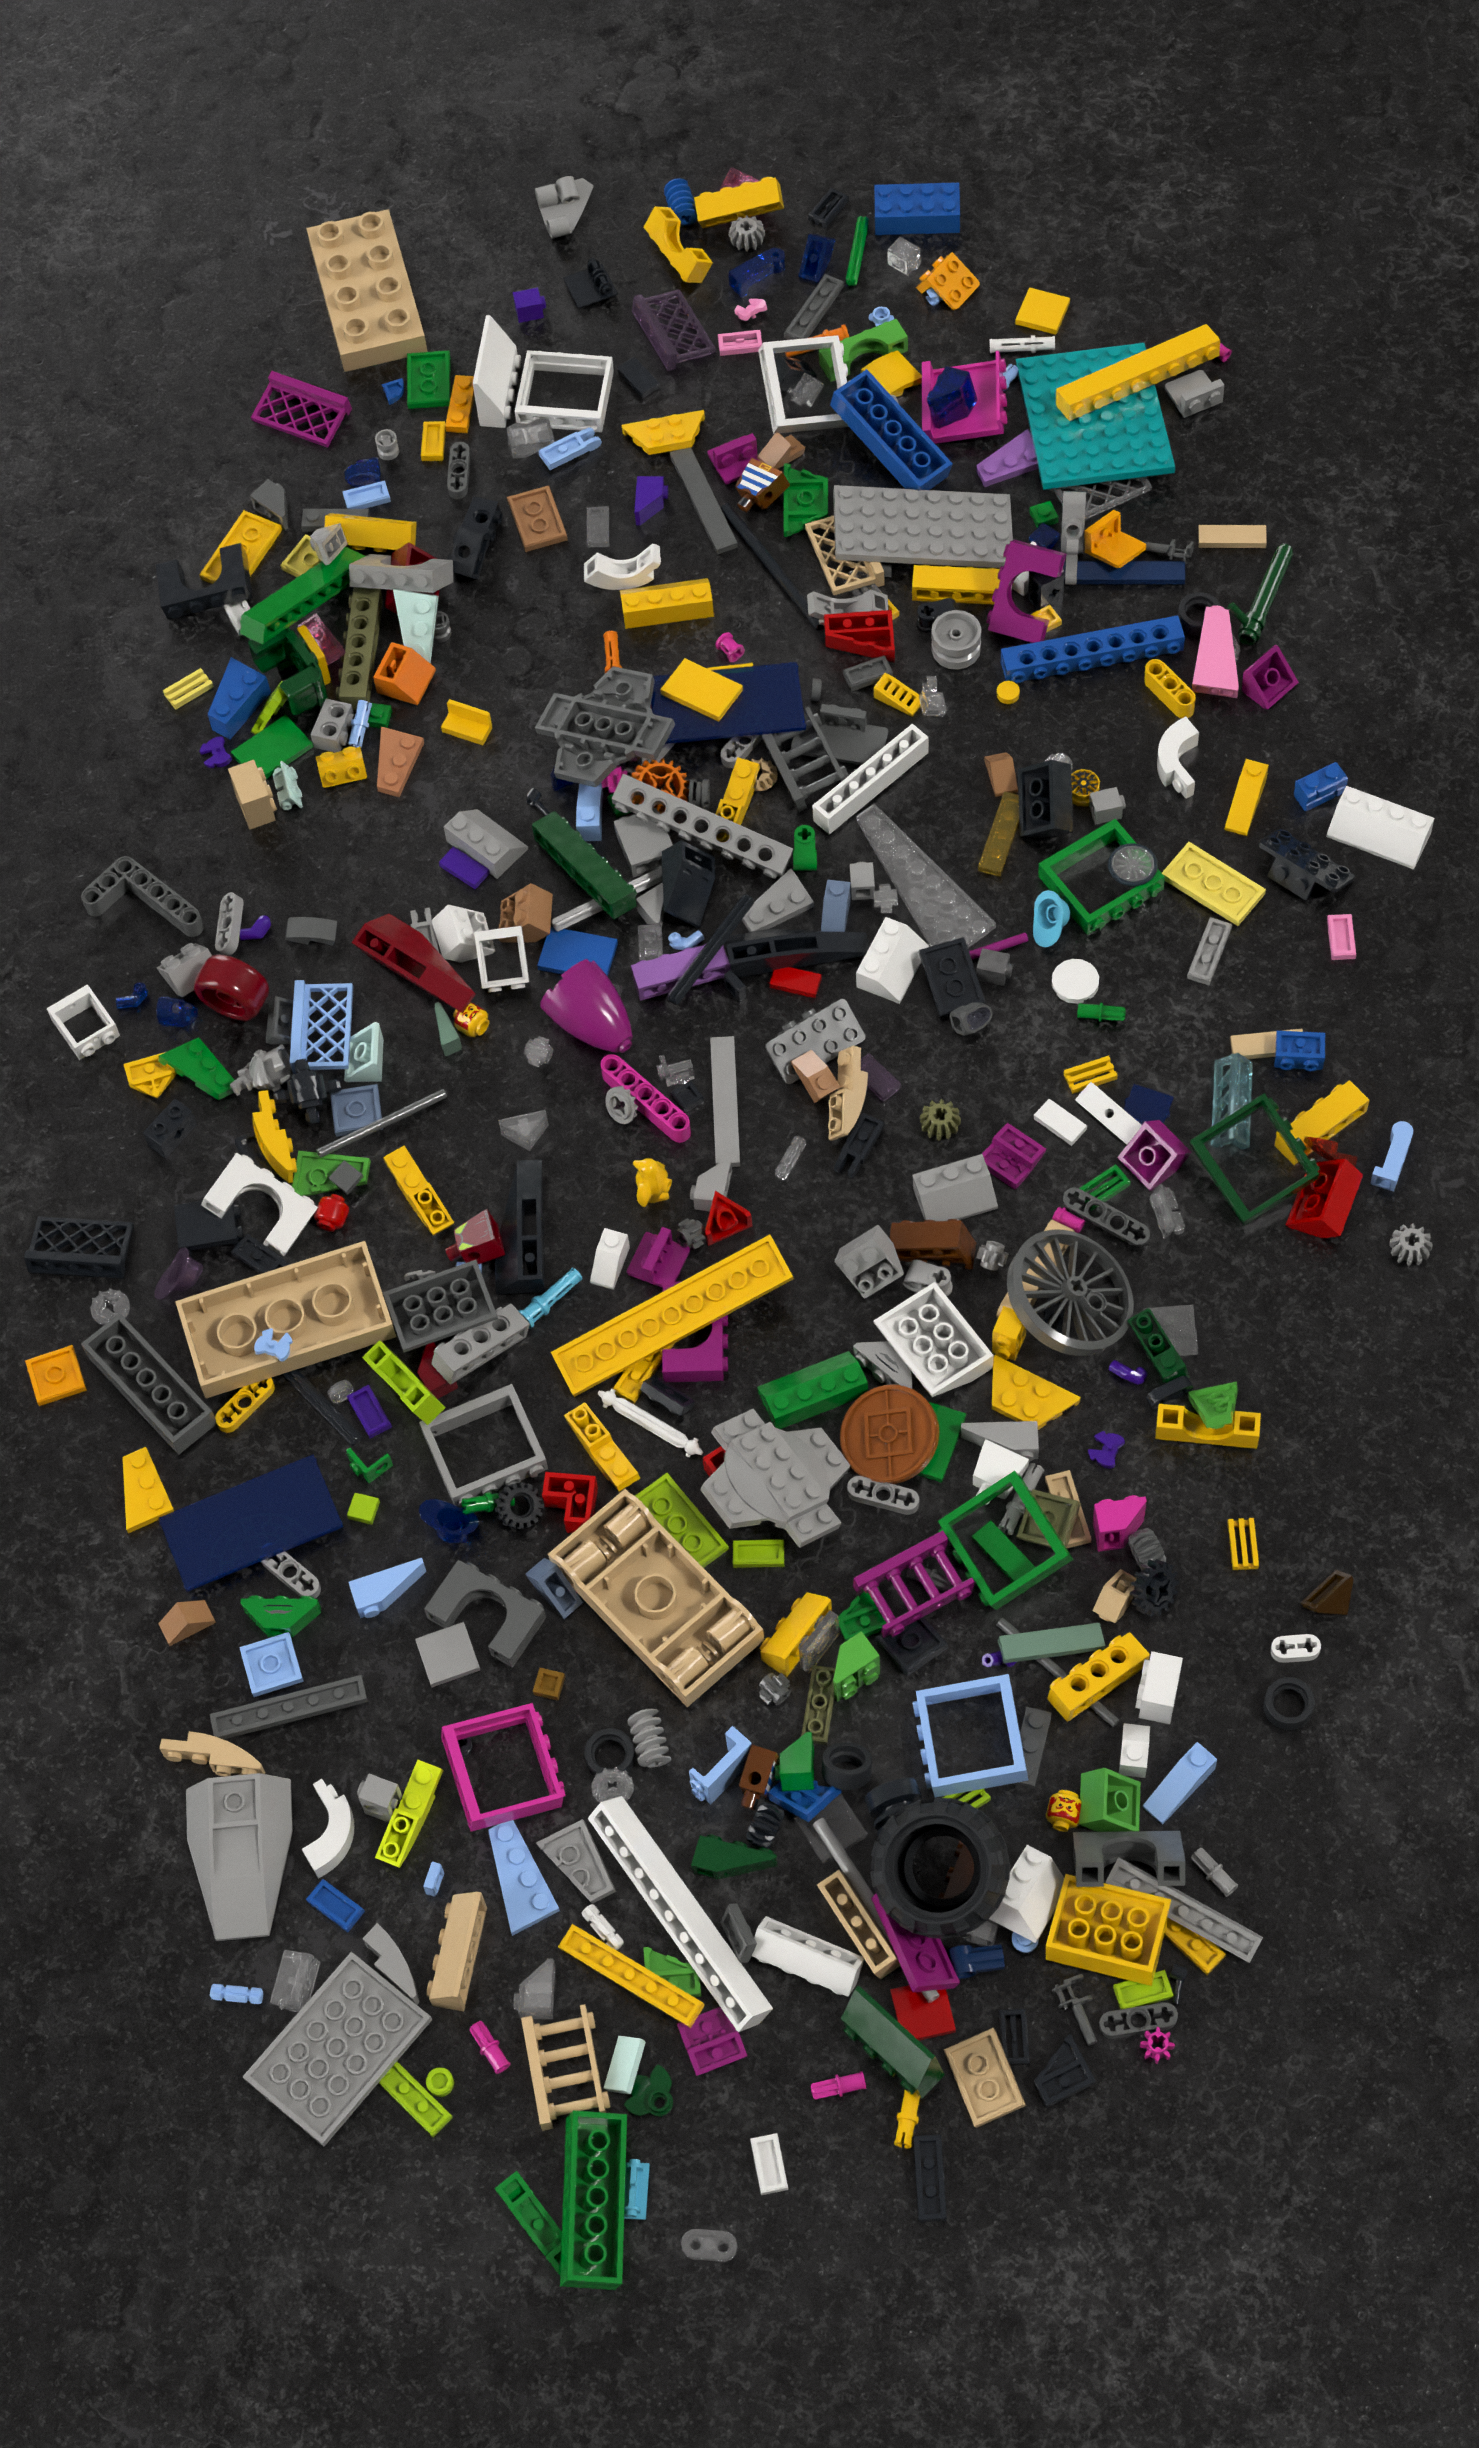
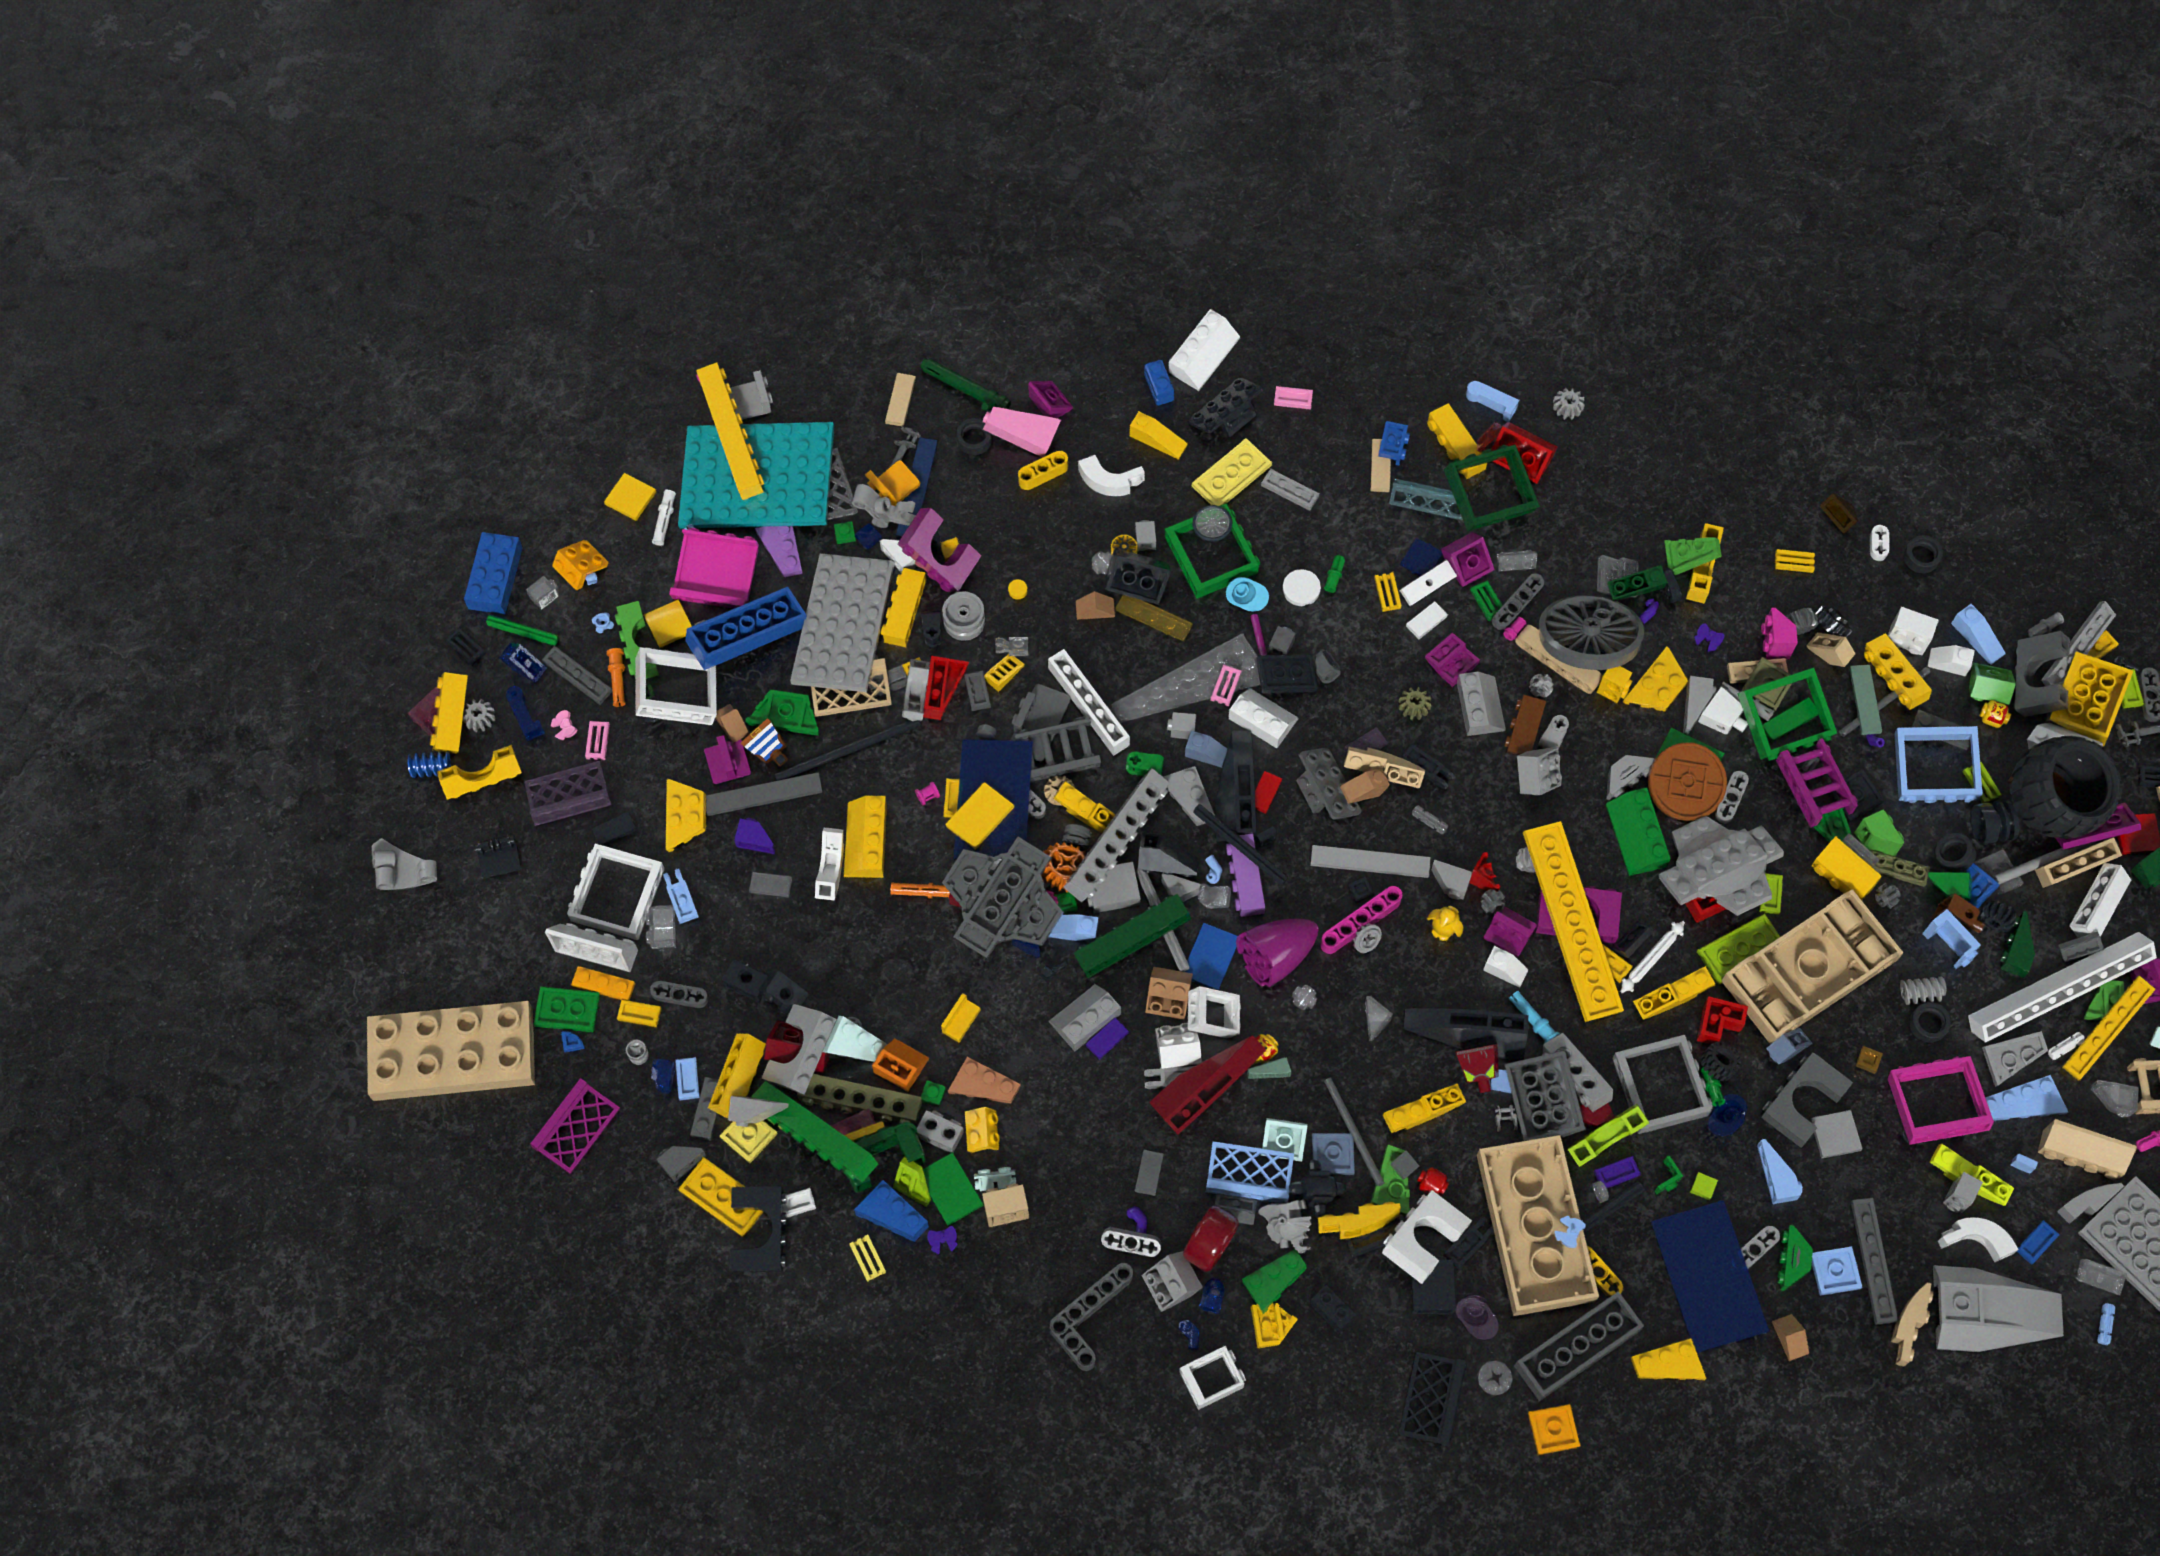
camera: 85 degrees left, 5 degrees up
light blue pin [347,700,372,748] -> none
medium nougat tile [507,485,568,552] -> none
dark purple brick [513,287,546,323] -> none
clear gear [591,1767,634,1802] -> none
clear bracket [656,1055,695,1087] -> none
clear bracket [787,373,824,407] -> none
clear gear [873,884,898,914] -> none
white slope [874,1282,994,1397] -> none
clear blue slope [927,366,978,429] -> none
blue brick [1001,615,1185,683] -> none
none -> bright pink tile [1211,665,1242,706]

